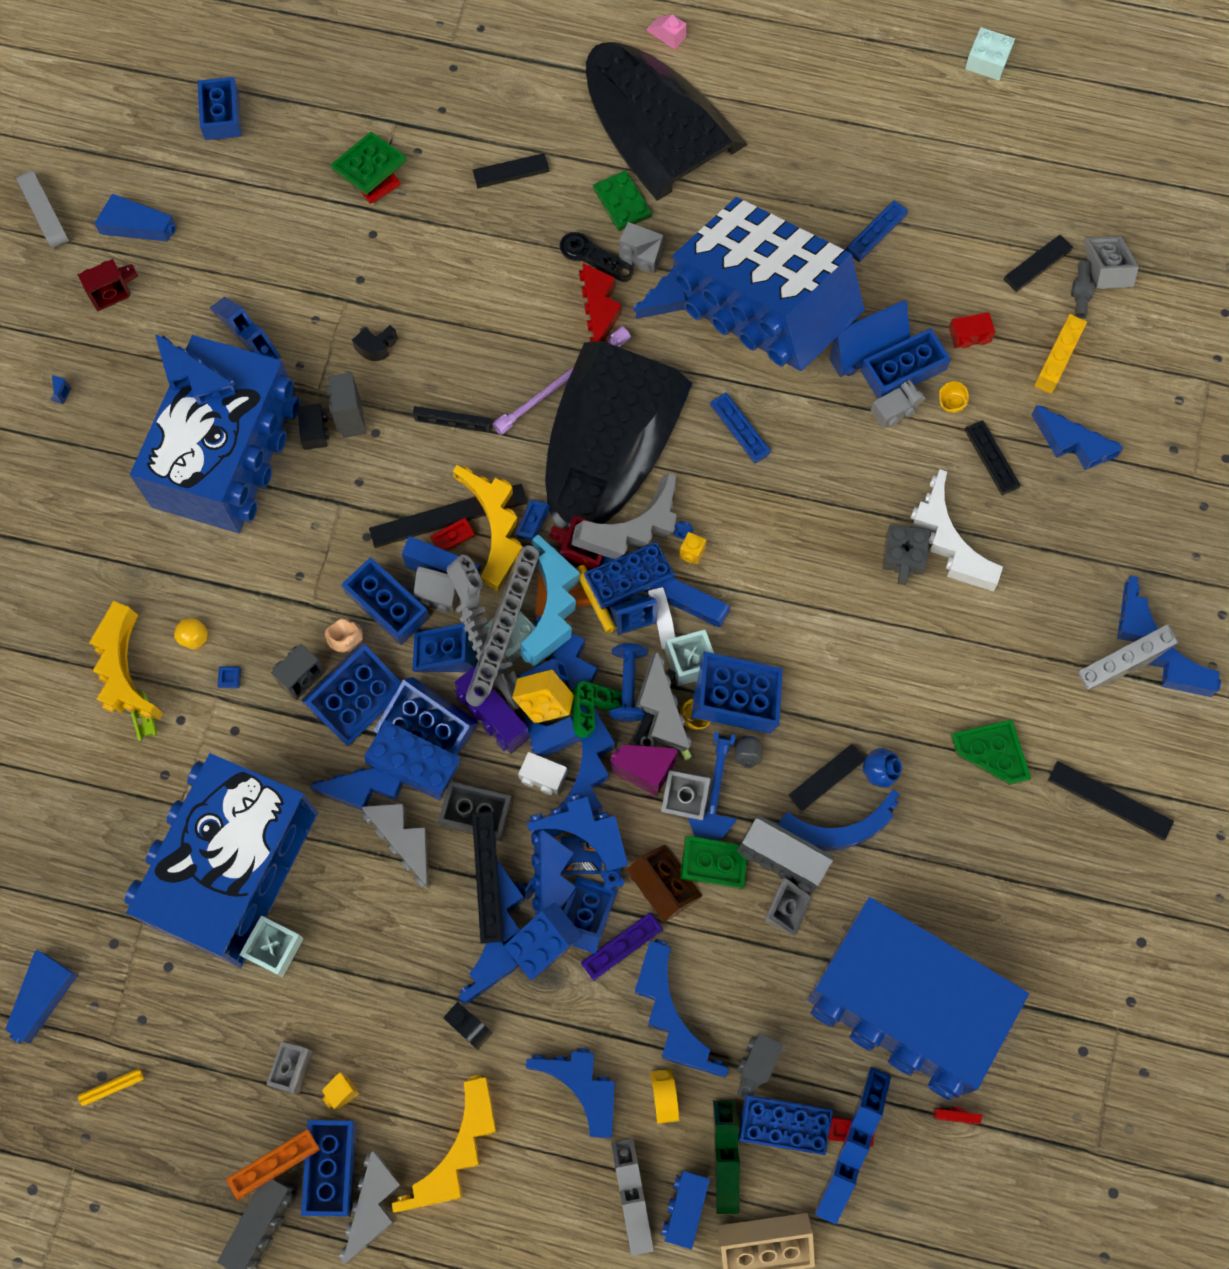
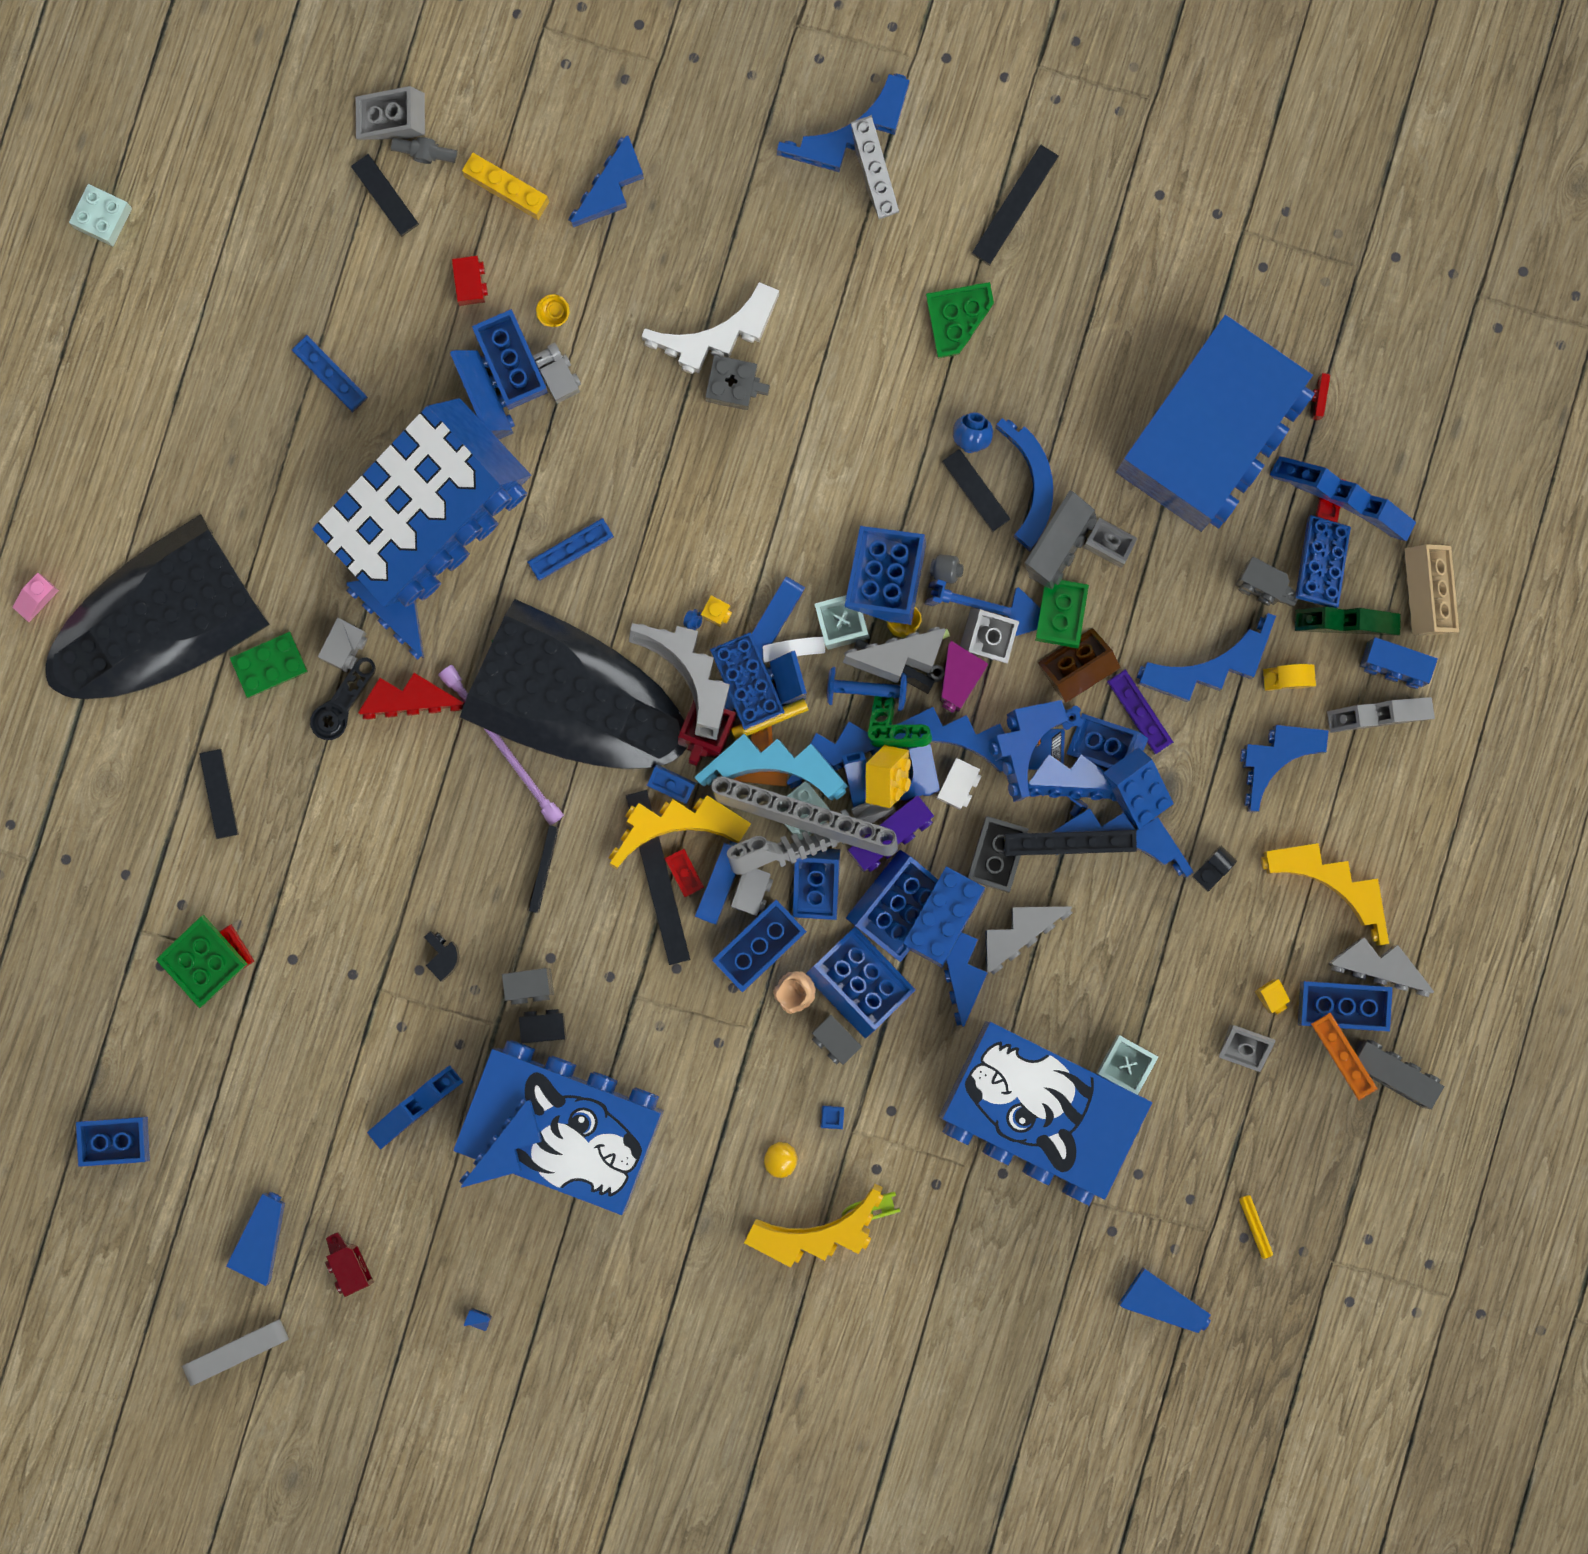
camera: 90 degrees left, 15 degrees up
black tile [964,420,1021,495] -> none

